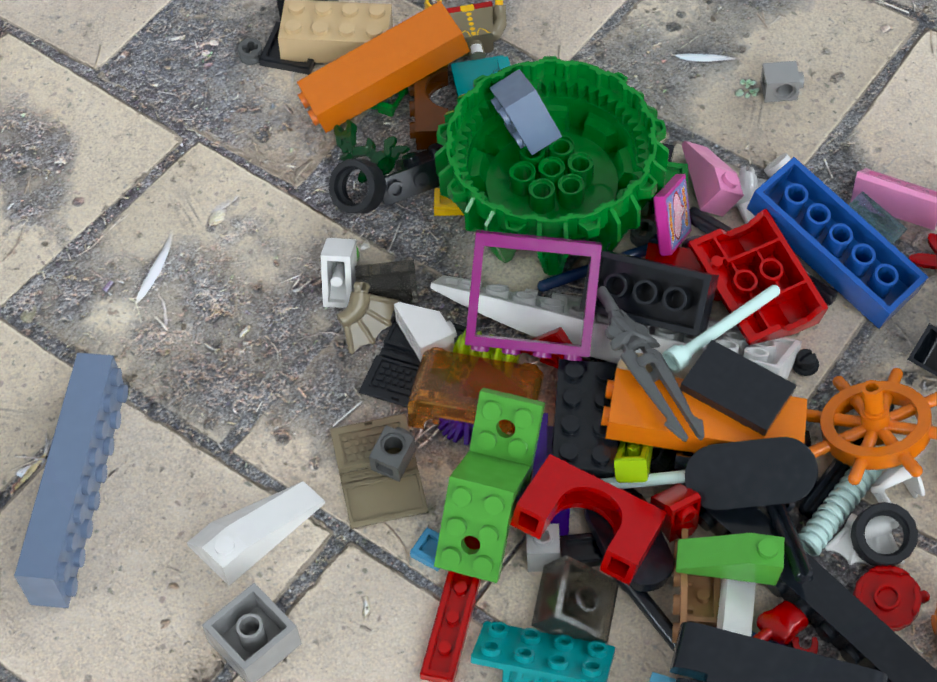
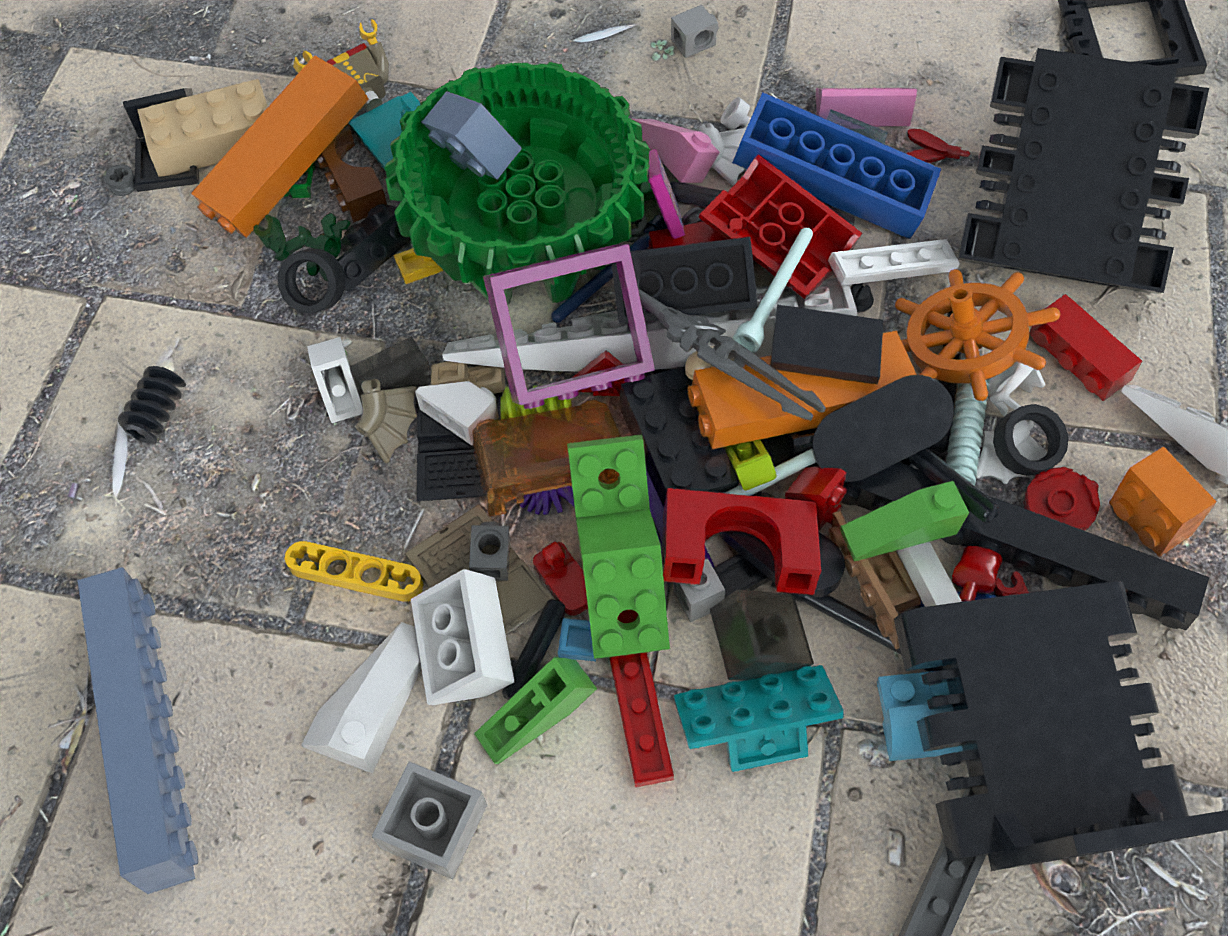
camera: 25 degrees left, 5 degrees up
none -> black piece [118,366,186,445]
none -> yellow beam [284,541,424,602]
none -> white slope [411,569,514,705]
none -> tan slope [431,361,505,394]
none -> bright green slope [474,657,597,764]
none -> black axle [502,599,566,700]
none -> red piece [533,541,588,616]
none -> white tile [828,239,960,286]

